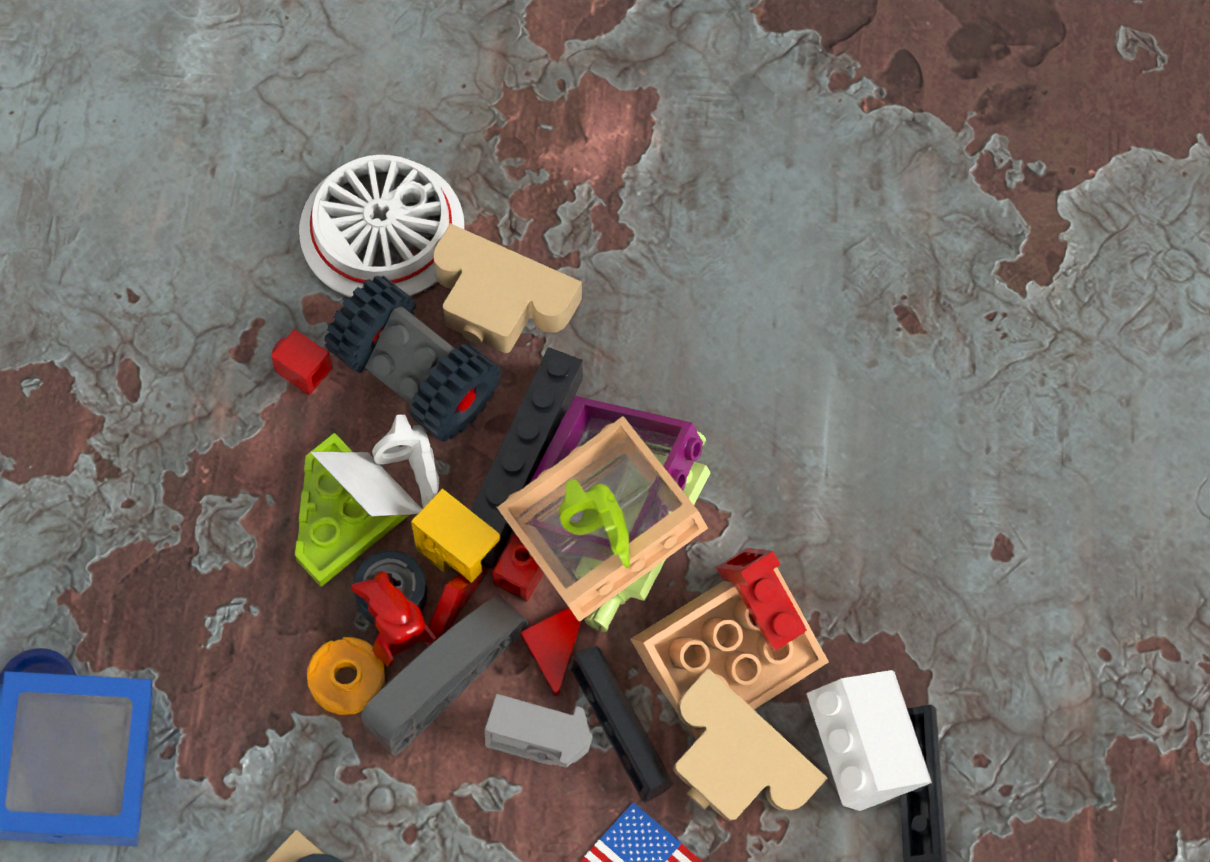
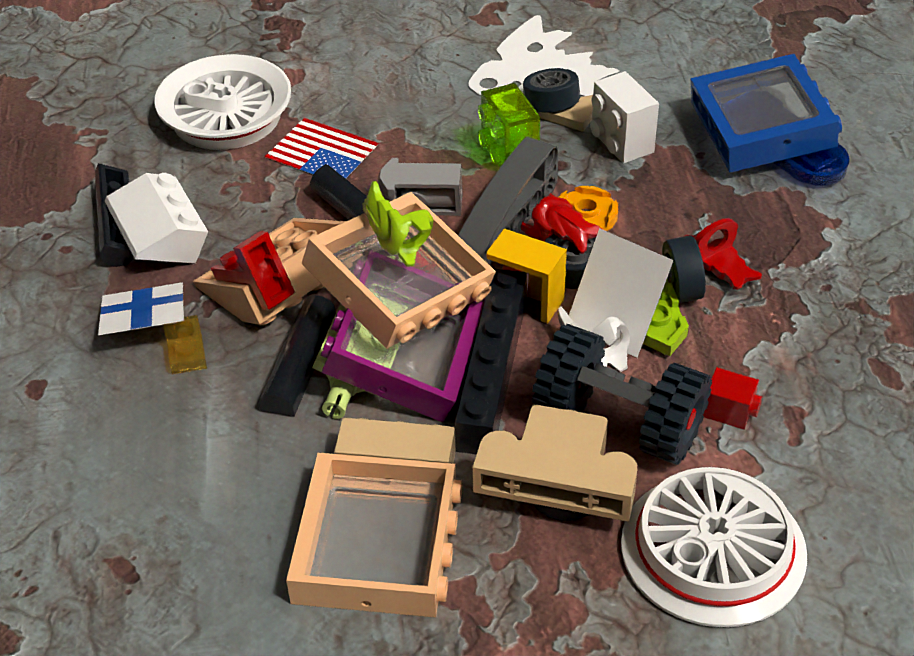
camera: 170 degrees right, 20 degrees down
tan brick [672,668,827,821] -> none
none -> white sticker [98,282,184,335]
none -> clear yellow bracket [163,315,207,375]
none -> black brick [259,295,336,417]
none -> piece [286,453,462,617]
none -> tan brick [334,418,456,464]
none -> clear neon green brick [478,83,540,167]
none -> white brick [590,71,659,164]
none -> black wheel [662,235,706,303]
none -> red hair [683,218,762,290]

